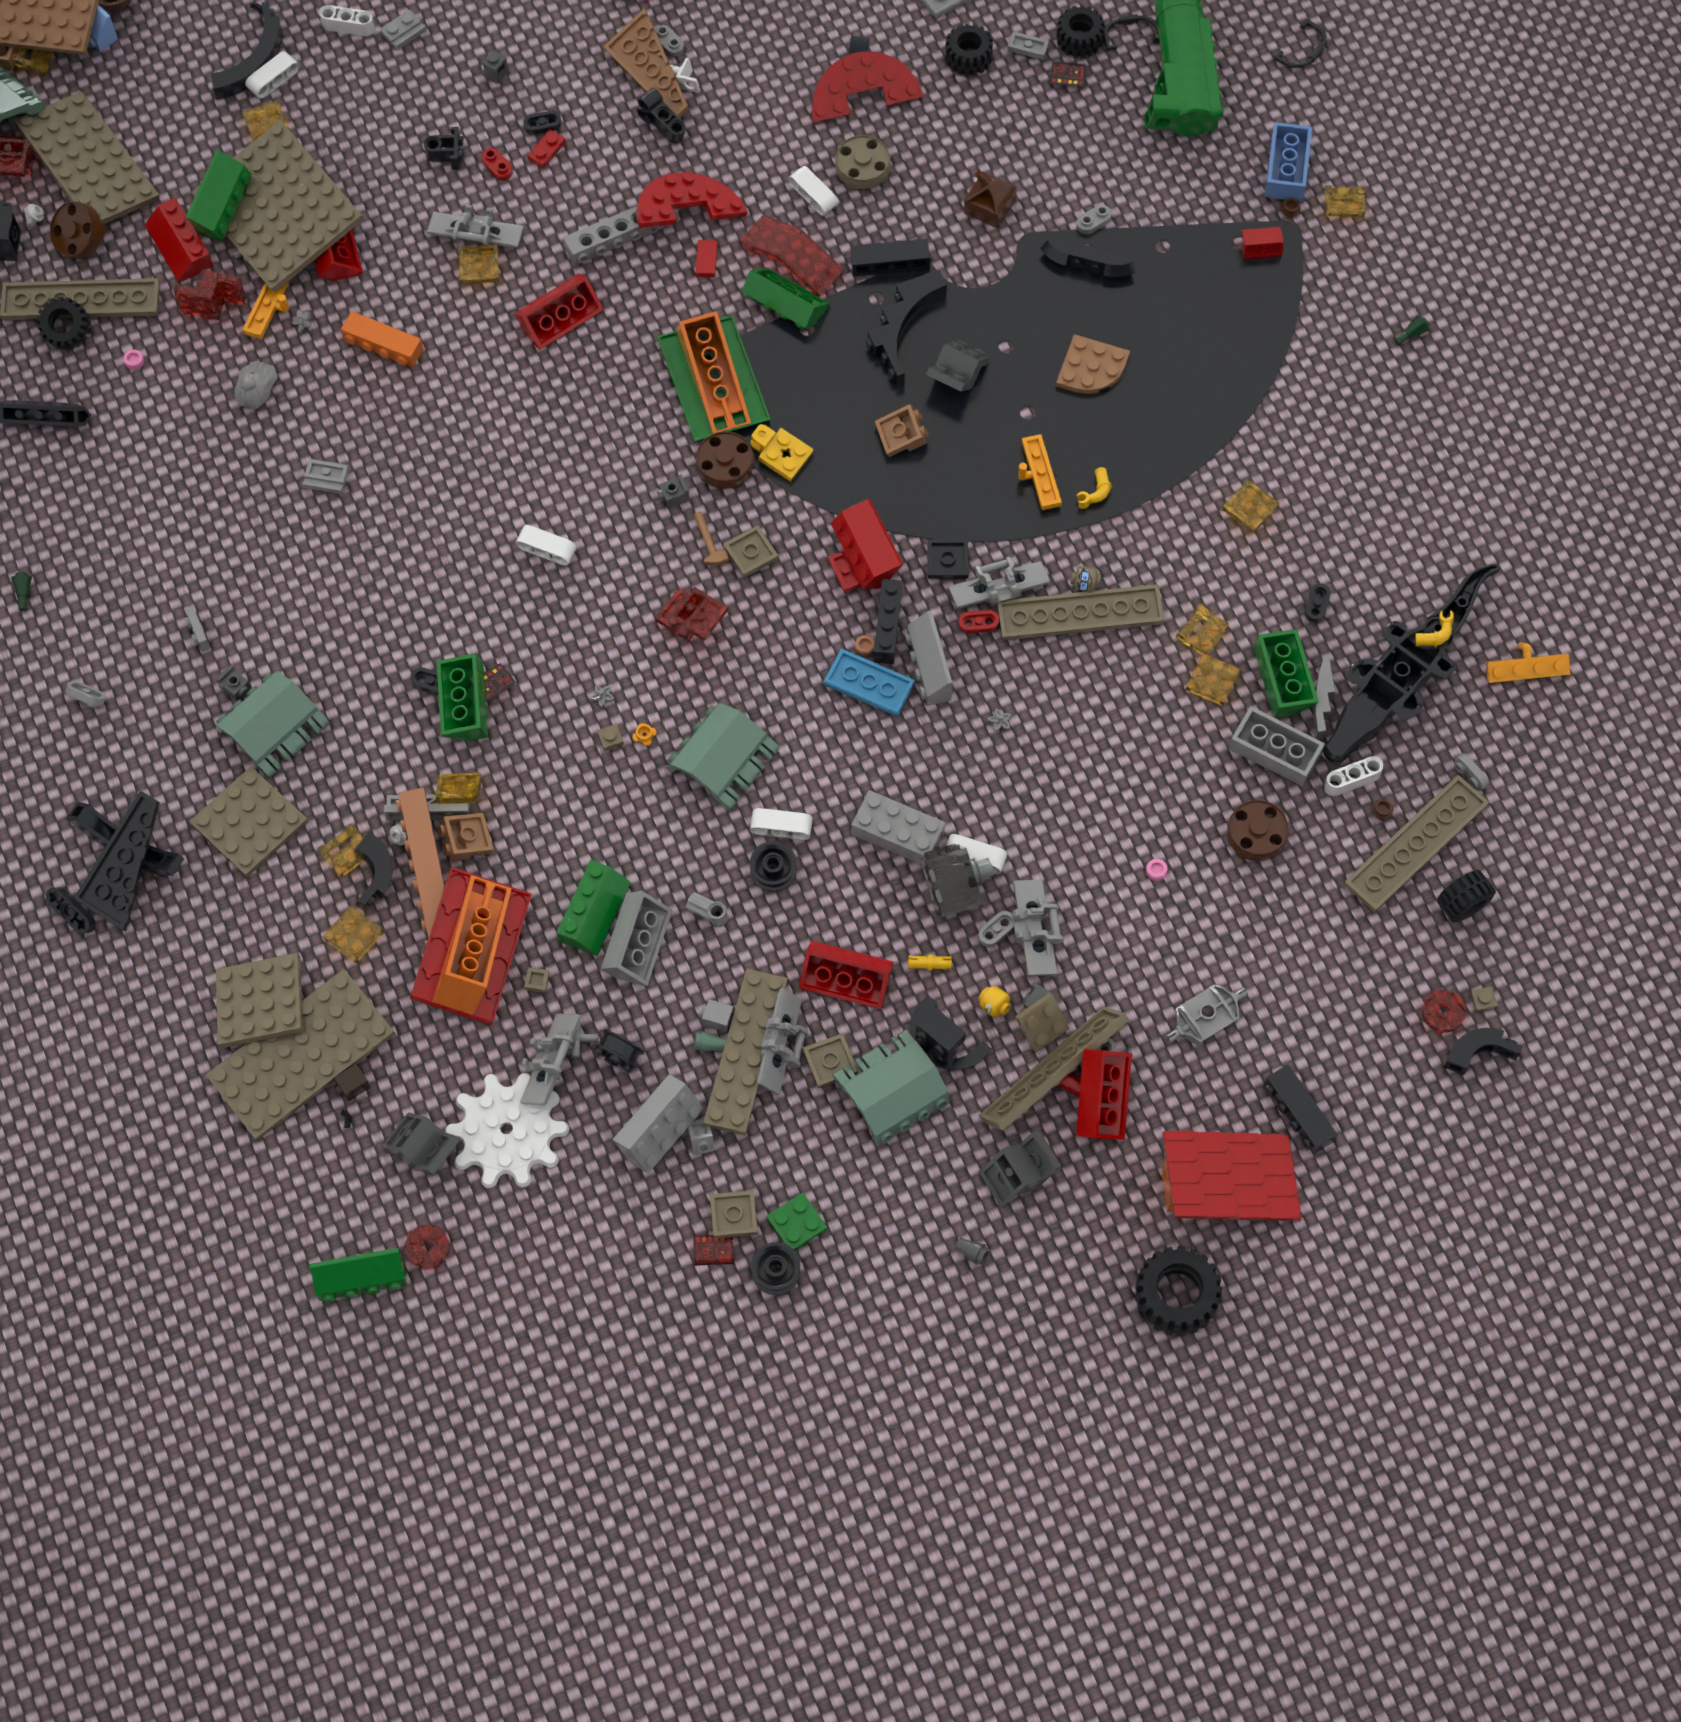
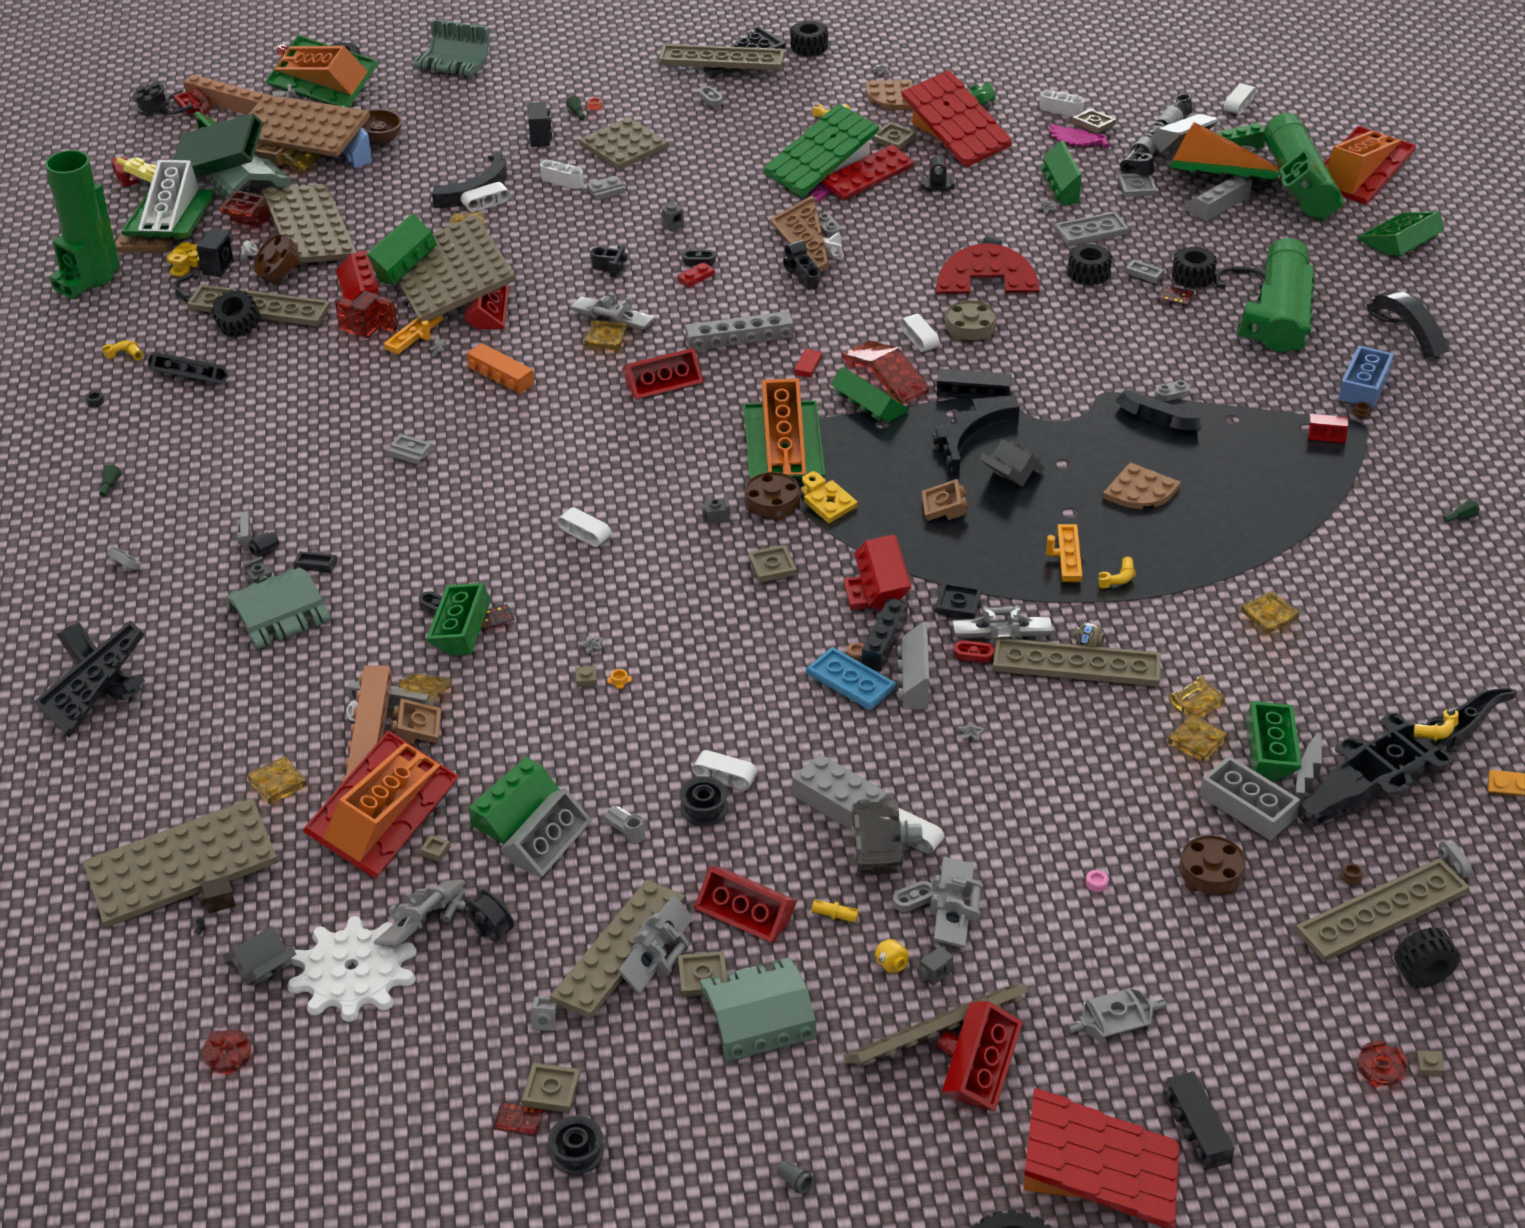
camera: 15 degrees right, 25 degrees down
black beam [46,887,96,934] -> none
bright pink tile [123,350,144,370] -> none
dark tan plate [189,766,309,878] -> none
dark tan plate [216,953,303,1048] -> none
light grey hair [234,362,277,409] -> none
green slope [309,1248,407,1303] -> none
clear yellow plate [317,823,364,877] -> none
black arch [354,832,393,910] -> none
red plate [481,148,513,181] -> none
light grey brick [613,1075,704,1173] -> none
red plate [636,172,748,228] -> none
clear red bracket [655,587,728,642] -> none
sand green hinge [666,703,780,811] -> none
medium nougat piece [694,512,729,566] -> none
sand green cone [694,1031,726,1052] -> none
light grey brick [700,999,734,1033] -> none
green plate [766,1192,827,1251] -> none
black piece [910,995,992,1070] -> none
reddish brown piece [964,170,1017,229] -> none
dark grey bracket [979,1130,1061,1208] -> none
dark tan plate [1015,993,1070,1053] -> none
black plate [1305,583,1331,623] -> none
clear yellow plate [1324,185,1365,217] -> none
white beam [1324,756,1383,796] -> none
black arch [1443,1028,1523,1075] -> none
none -> black brick [249,532,279,557]
none -> black tile [293,551,337,573]
none -> black arch [1366,290,1449,358]

